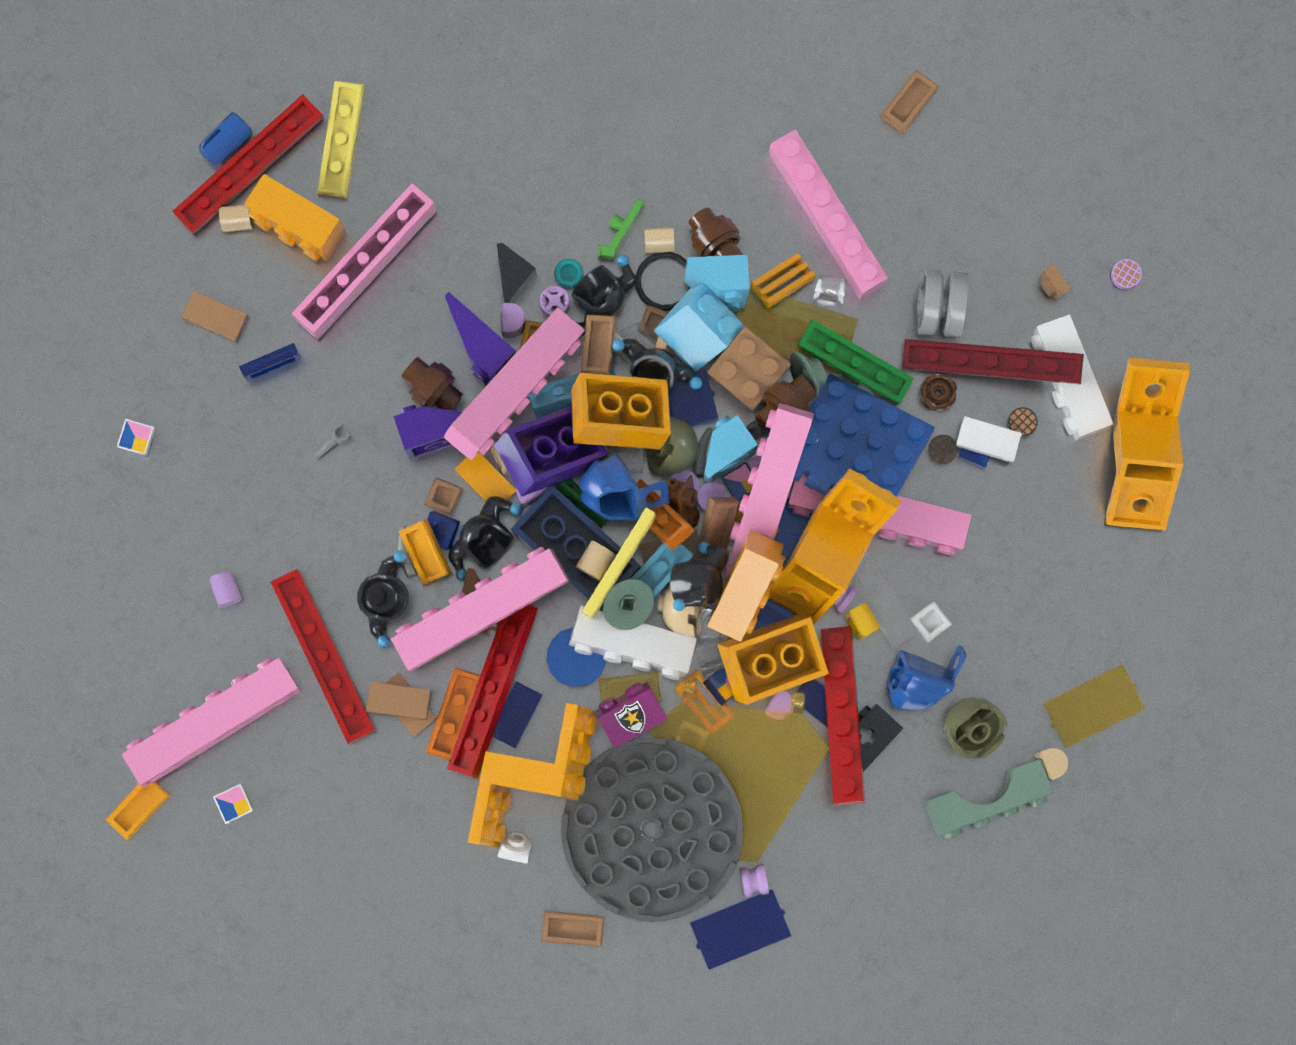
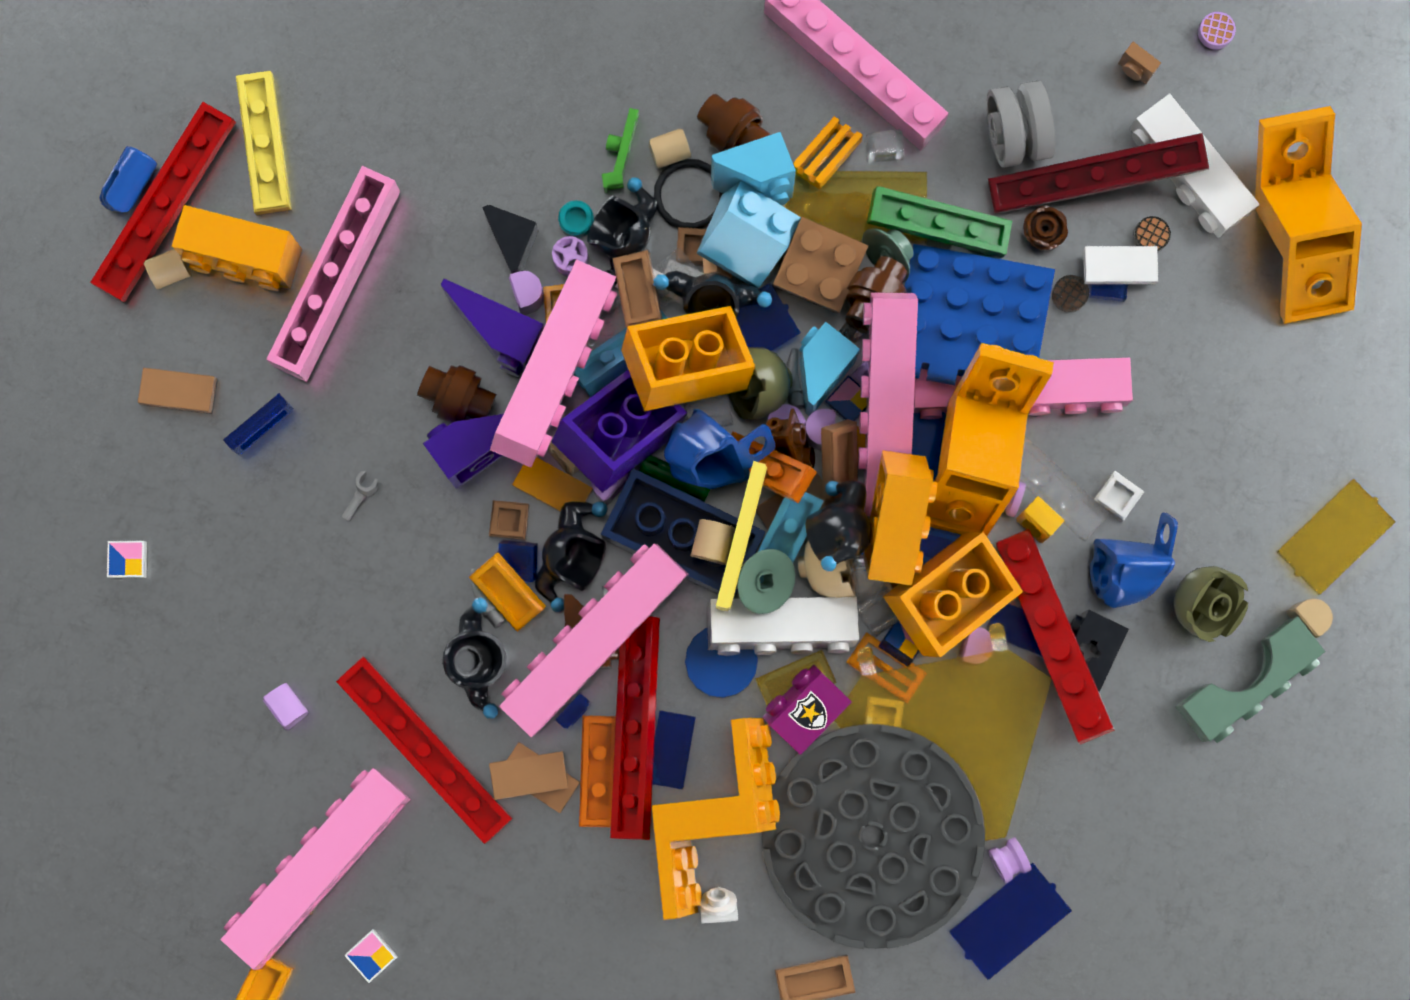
camera: 15 degrees left, 0 degrees up
none -> clear blue tile [556,693,591,730]

